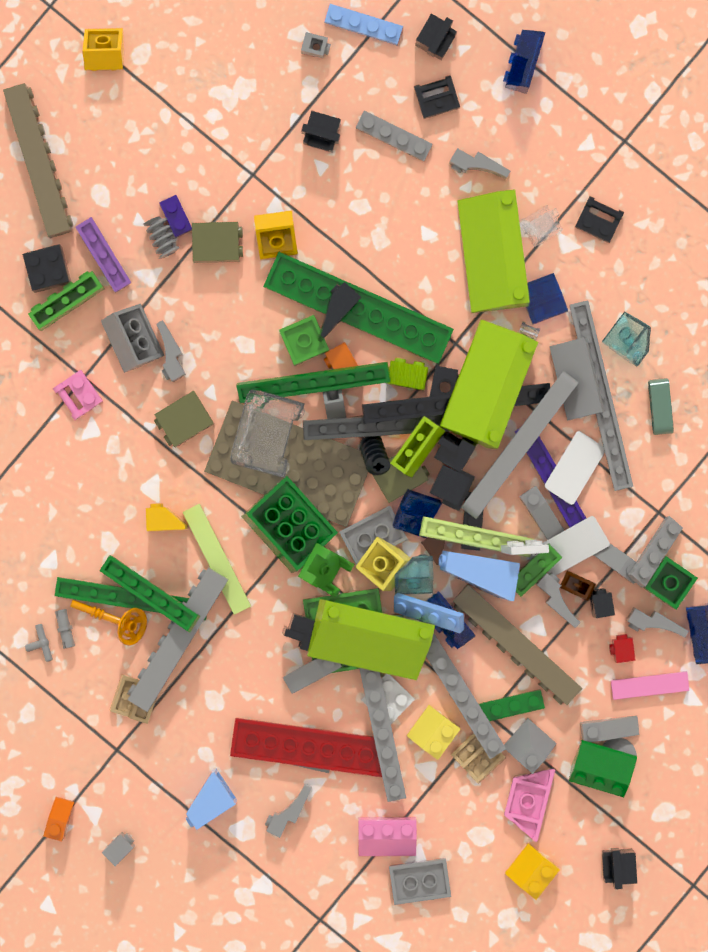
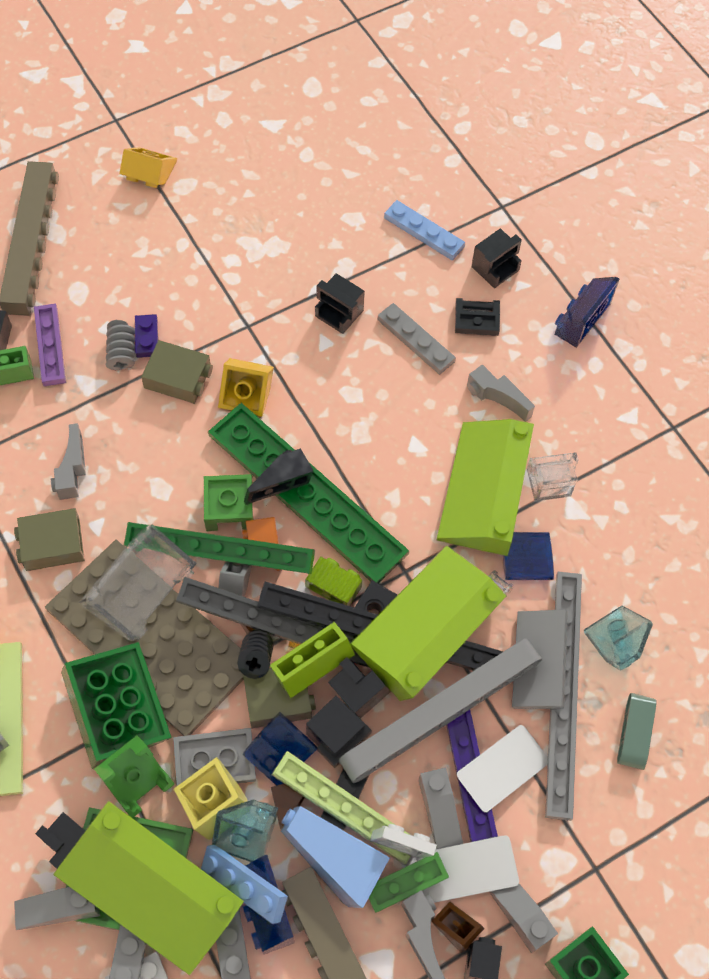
camera: 10 degrees right, 25 degrees down
light grey slope [100,303,164,373] -> none
light grey brick [301,32,331,59] -> none
black plate [575,196,624,243] -> none
light grey plate [628,516,683,588] -> none

